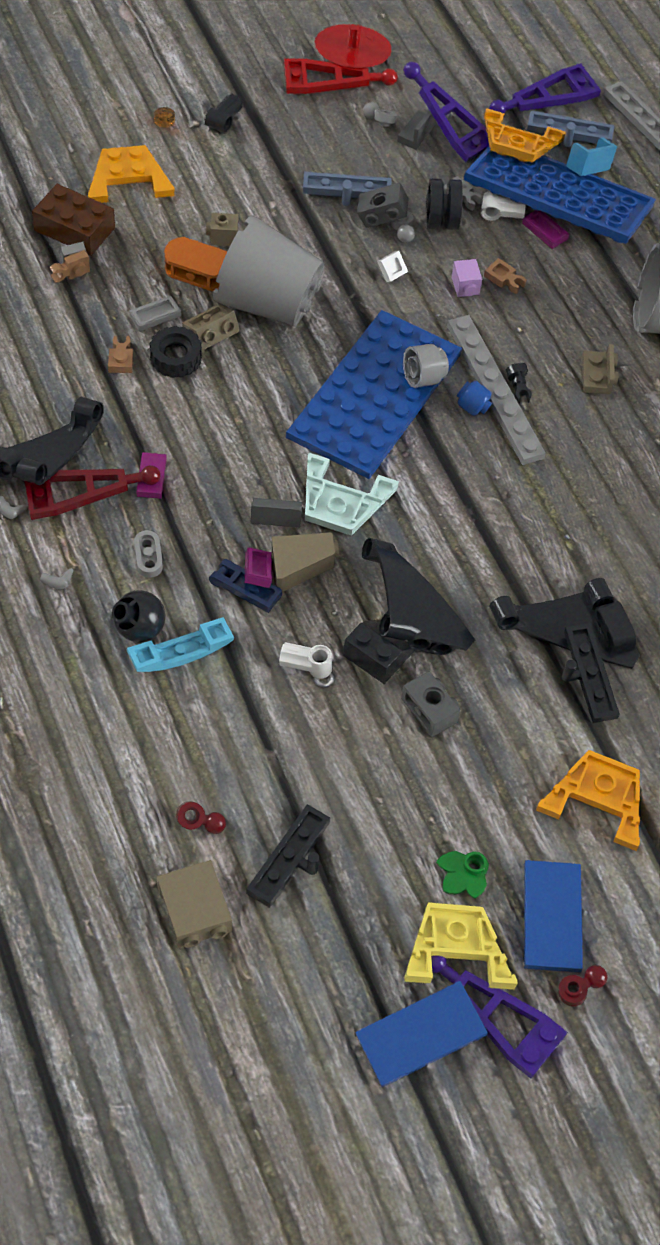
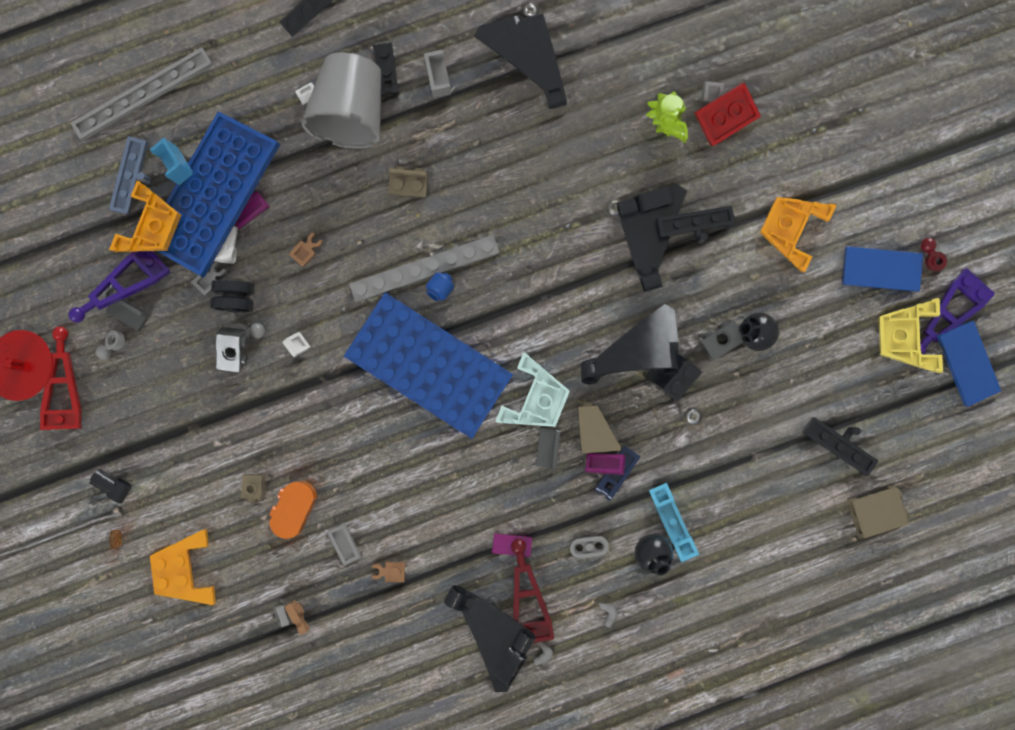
camera: 80 degrees left, 30 degrees up
reddish brown brick [32,183,115,256] -> none
black tyre [150,326,202,378] -> none
dark red plate [176,801,226,834] -> none
dark tan bracket [182,304,240,350] -> none
light grey cone [213,215,324,326] -> none
white piece [279,642,332,679] -> none
sand blue plate [303,172,392,206] -> none
light grey piece [403,344,449,388] -> none
green plate [436,851,489,899] -> none
lavender brick [452,259,482,297] -> none
dark purple plate [489,63,601,113] -> none
black piece [506,363,532,405] -> none
none -> black brick [739,313,779,351]

